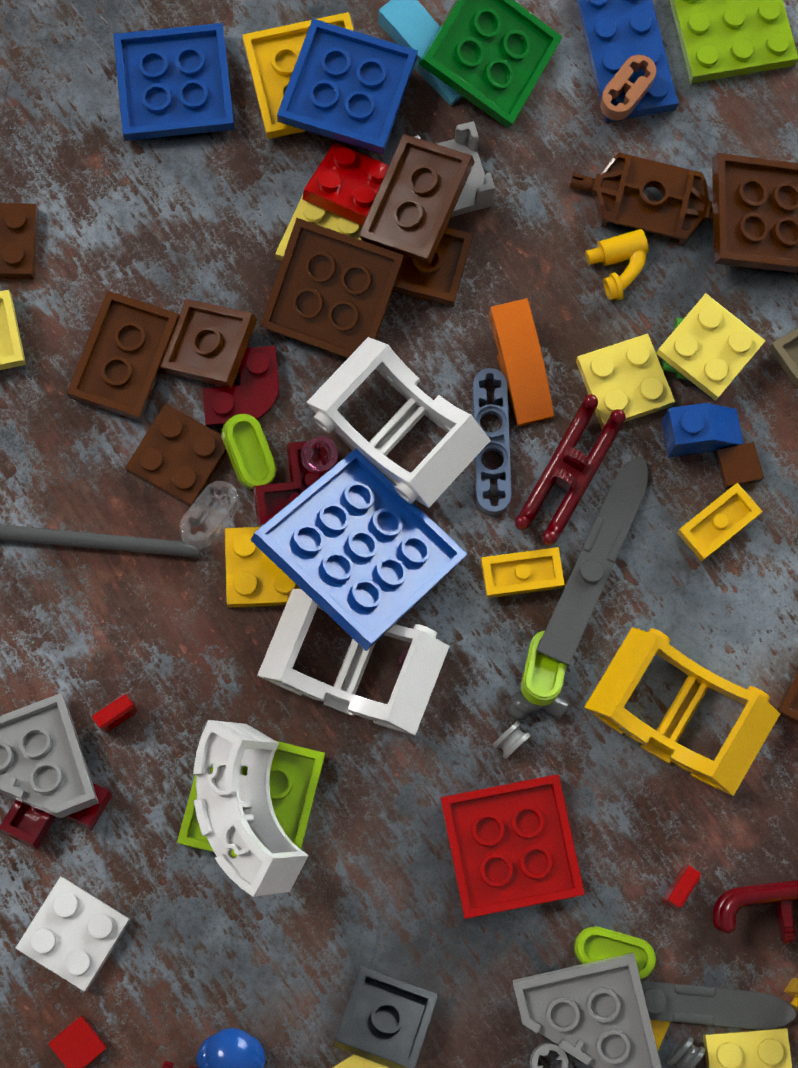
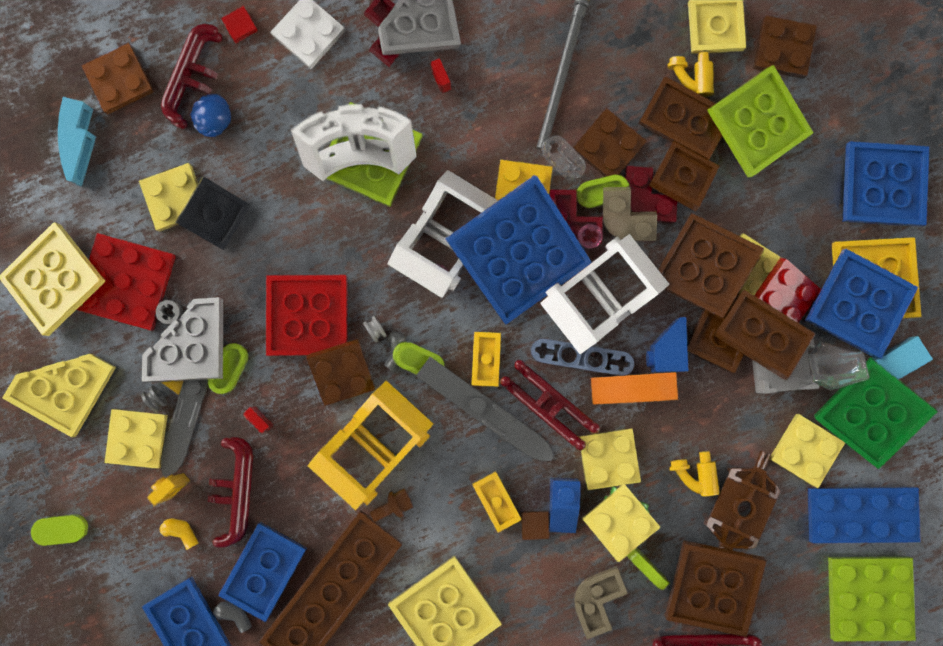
camera: 105 degrees right, 10 degrees up
nougat beam [600,55,656,120] -> none
none -> reddish brown plate [307,339,375,406]
none -> reddish brown piece [369,488,414,522]
none -> dark tan plate [603,187,657,241]
none -> lime tile [627,547,670,590]
none -> blue slope [646,317,688,372]
none -> yellow plant [668,52,714,97]
none -> lime plate [707,65,813,177]
none -> light yellow plate [769,414,845,488]
none -> clear slope [808,341,869,391]

